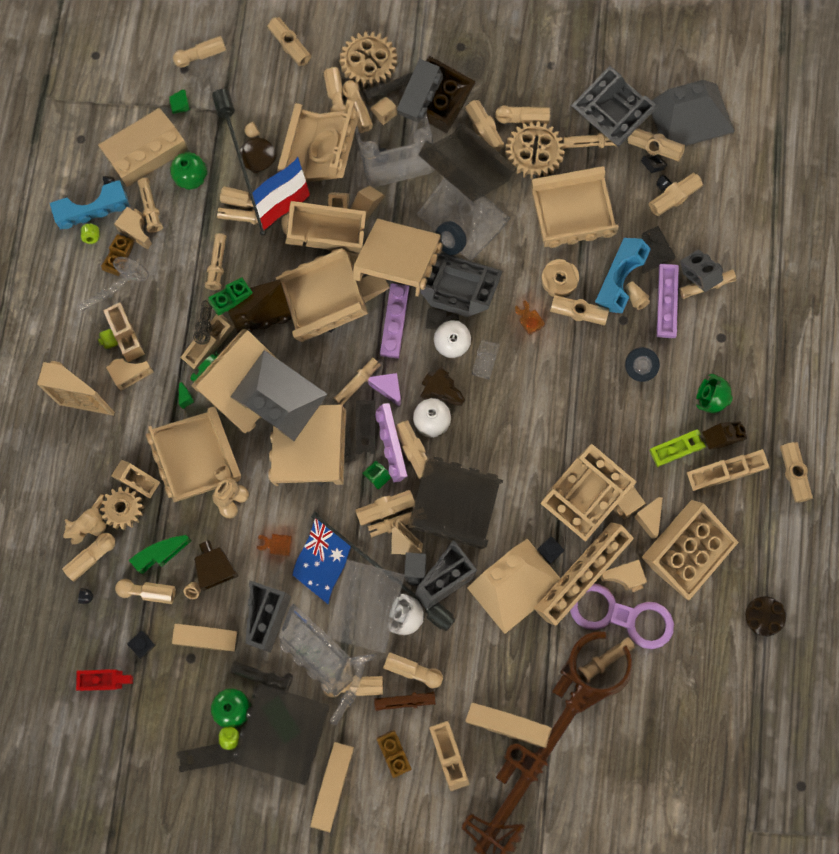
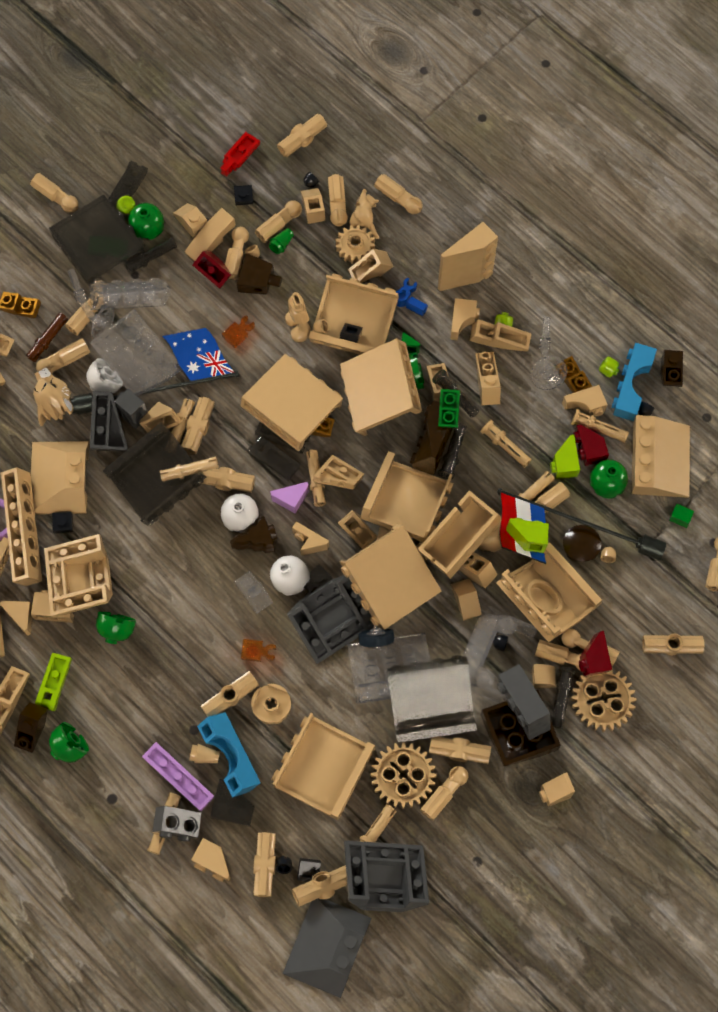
camera: 125 degrees right, 5 degrees down
green slope [128,535,192,575] -> none
dark grey slope [231,350,328,441] -> none
dark grey wedge [246,580,292,653] -> none
tan slope [310,742,354,832] -> none
green slope [362,460,392,490] -> none
lavender plate [375,403,407,483] -> none
lavender plate [380,283,409,358] -> none
black wheel [625,347,660,382] -> none
none -> tan piece [30,173,79,213]
none -> tan piece [33,368,73,426]
none -> green cylinder [96,611,136,644]
none -> tan pin [160,456,219,482]
none -> tan slope [173,203,207,239]
none -> tan slope [191,838,231,882]
none -> dark red slope [192,251,231,289]
none -> tan piece [225,226,249,280]
none -> green cone [269,228,294,254]
none -> tan piece [277,114,327,157]
none -> tan slope [292,521,329,556]
none -> tan slope [301,188,325,224]
none -> tan wing [312,455,364,490]
none -> tan slope [338,510,377,549]
none -> black plate [340,323,363,343]
none -> tan piece [374,174,423,214]
none -> blue bar [396,278,428,316]
none -> tan slope [475,352,501,405]
none -> lime slope [506,518,549,553]
none -> tan slope [539,772,575,807]
none -> lime slope [550,435,580,479]
none -> dark red slope [573,424,609,466]
none -> dark red slope [579,631,612,677]
none -> dark brown slope [660,350,683,387]

